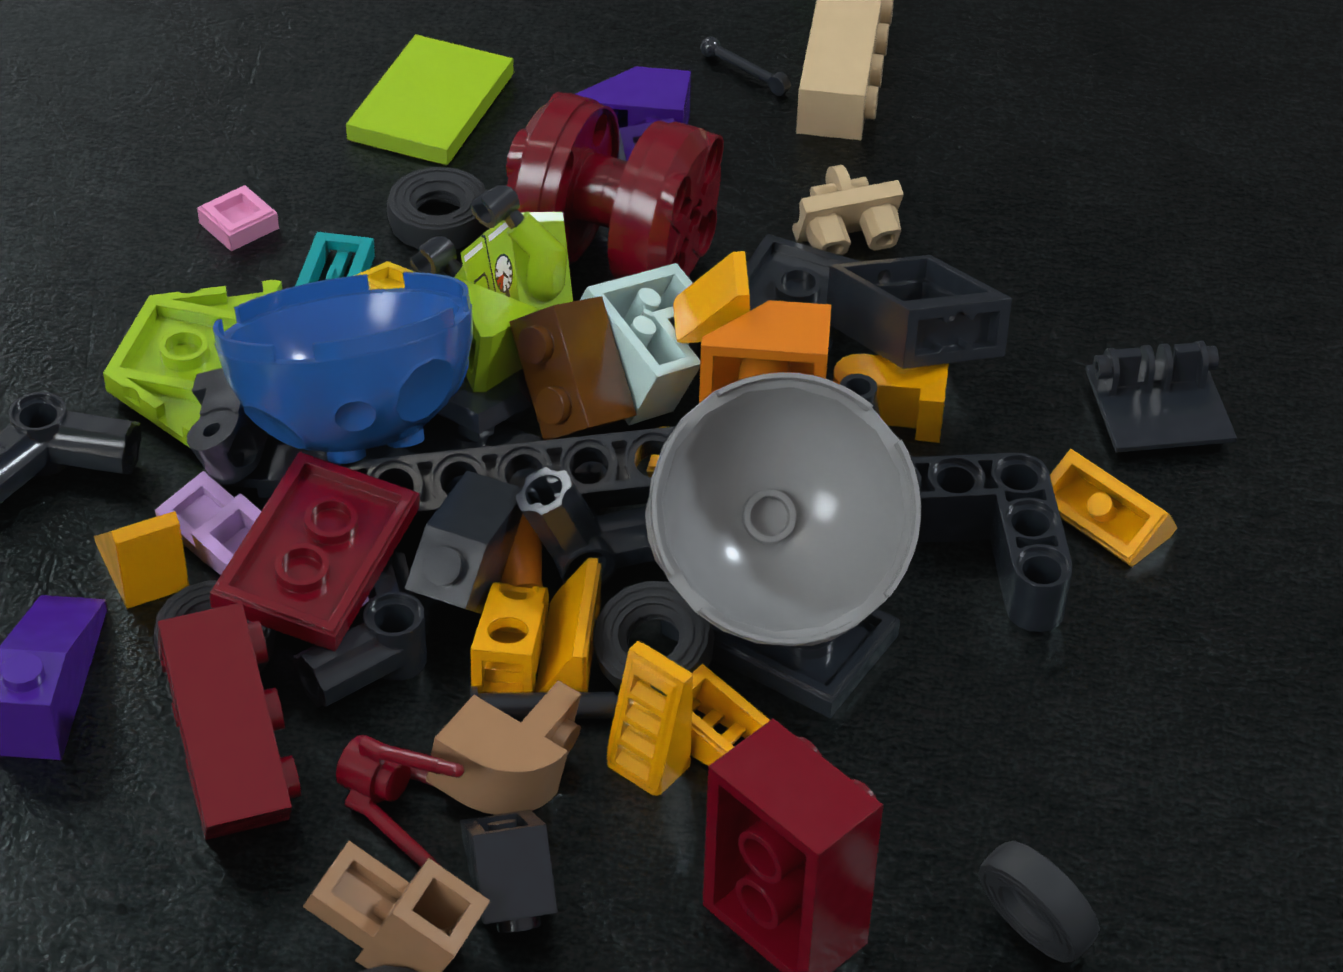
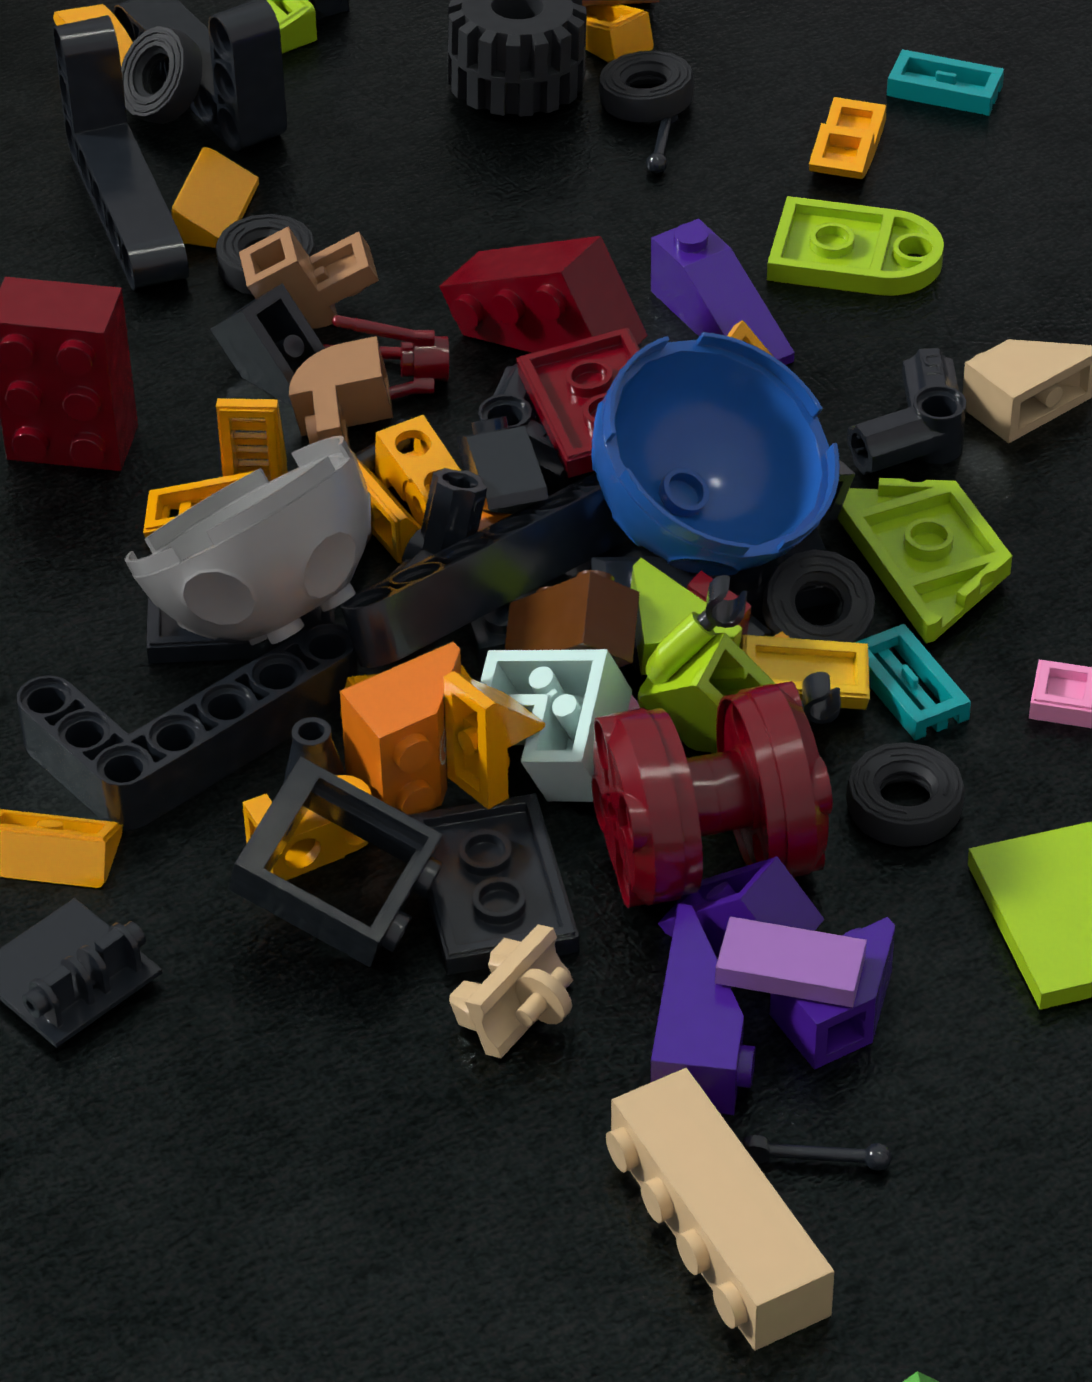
camera: 145 degrees right, 0 degrees up
none -> dark purple slope [651,904,755,1115]
none -> medium lavender tile [715,917,867,1008]

